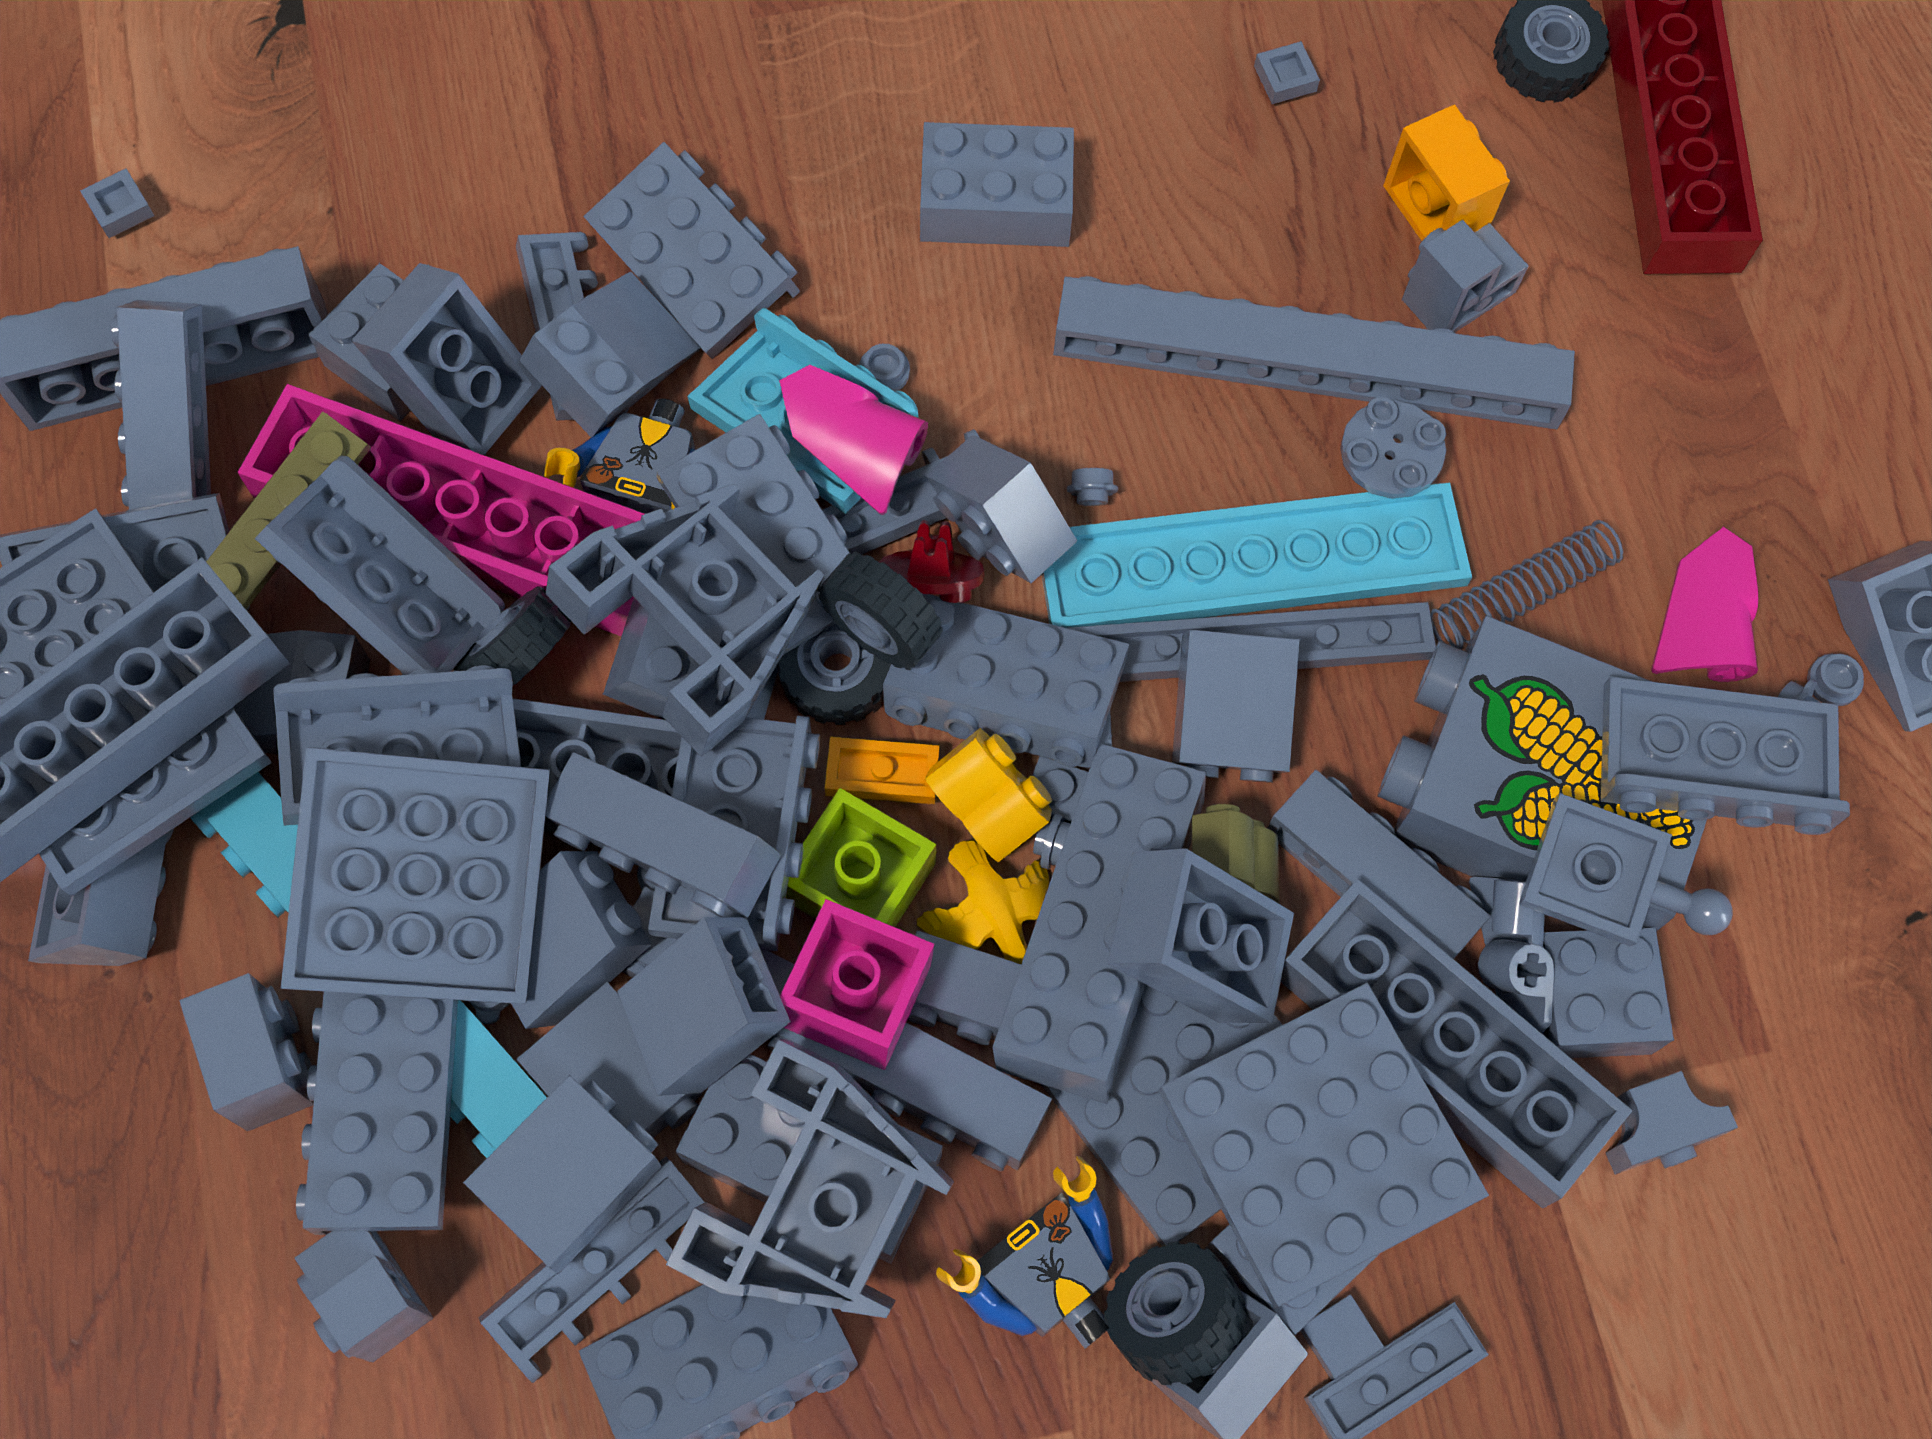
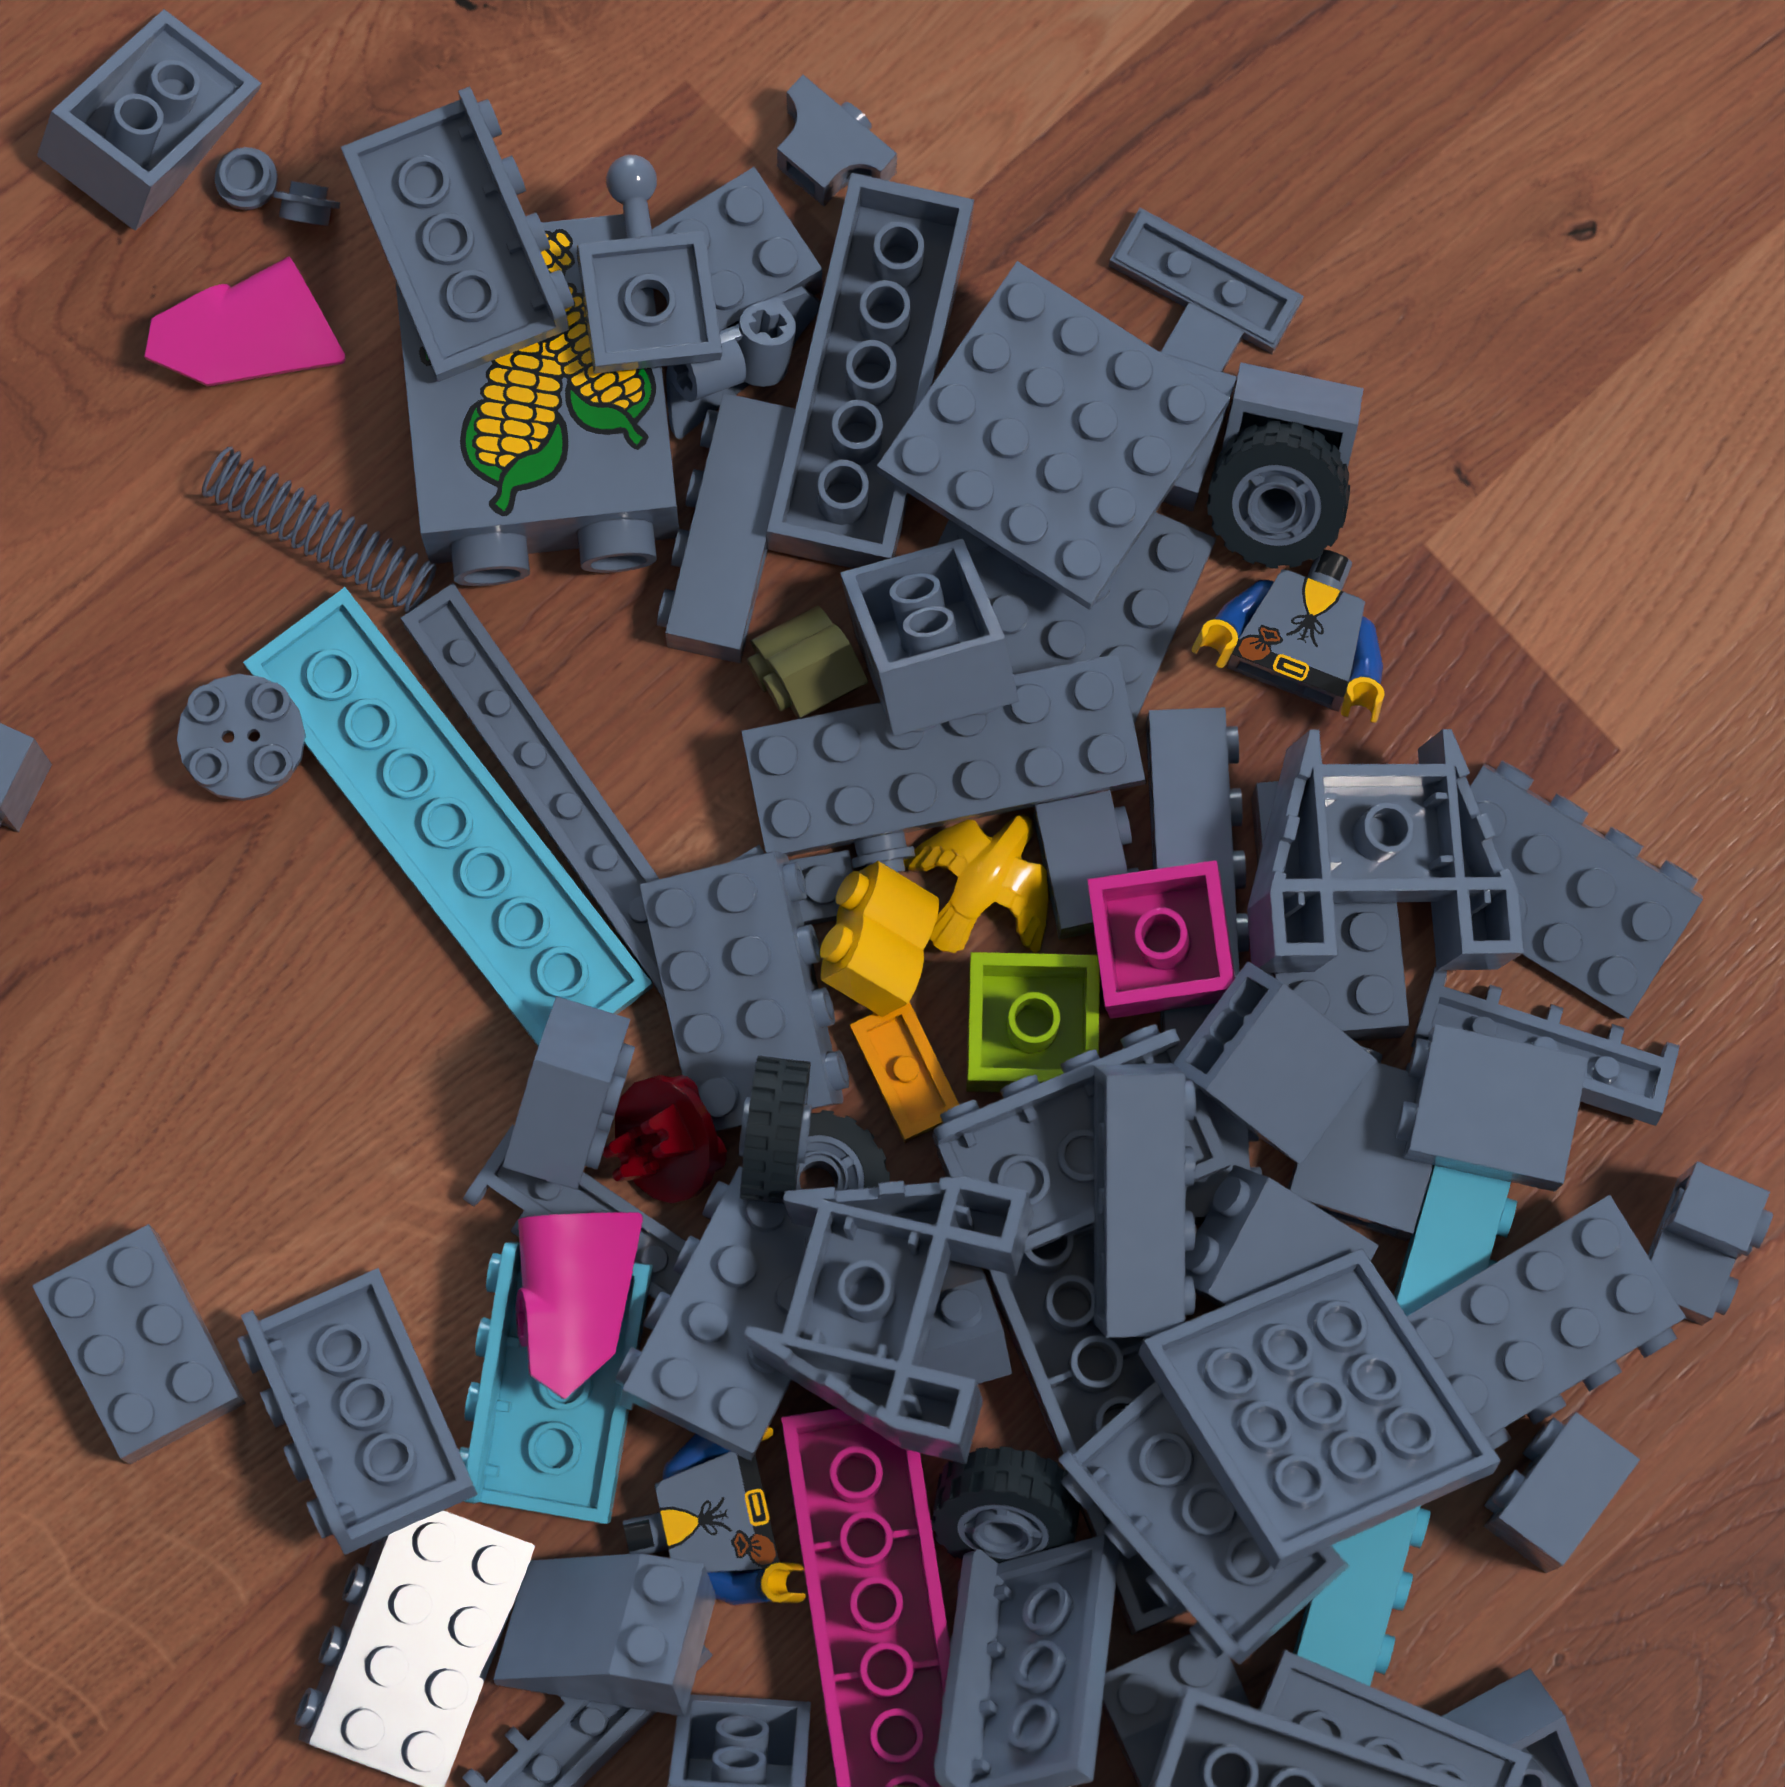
camera: 120 degrees left, 10 degrees up
sand blue plate [859,344,910,392] -> none
sand blue brick [1053,276,1575,430] -> none
sand blue plate [1067,468,1118,506] -> none
sand blue brick [1172,630,1300,783] -> none
none -> sand blue bracket [237,1268,478,1555]

